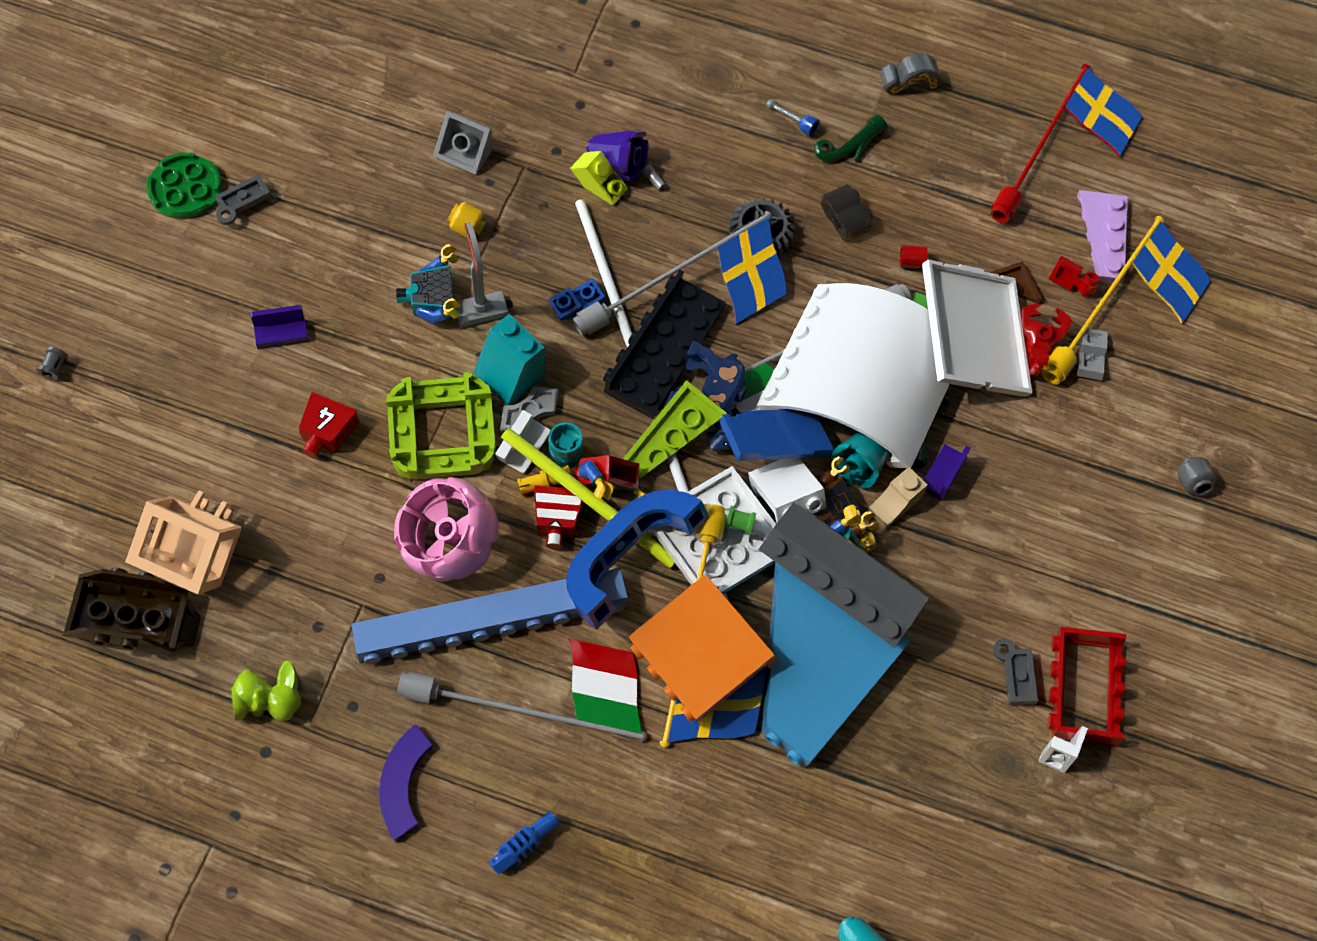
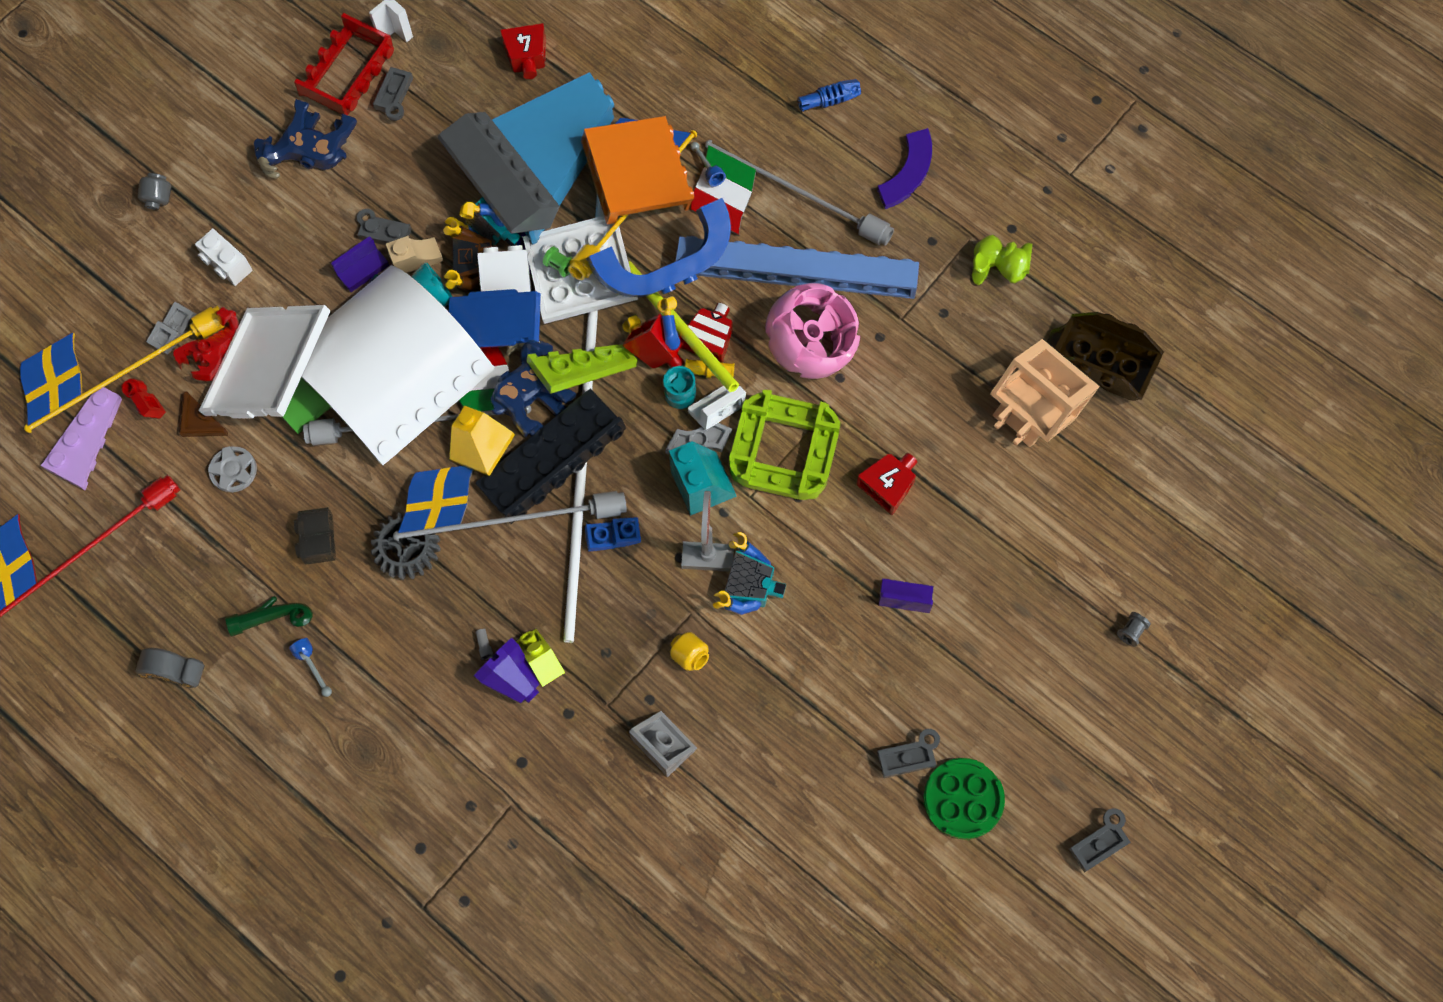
camera: 155 degrees left, 5 degrees up
red beam [899,245,927,269] -> none
none -> white brick [195,229,253,286]
none -> light grey wheel [208,446,257,493]
none -> dark blue animal [254,99,357,178]
none -> dark grey hinge [357,209,412,245]
none -> yellow slope [450,406,515,476]
none -> red torso [500,23,546,79]
none -> blue hinge [690,142,726,187]
none -> dark grey hinge [1069,808,1131,873]

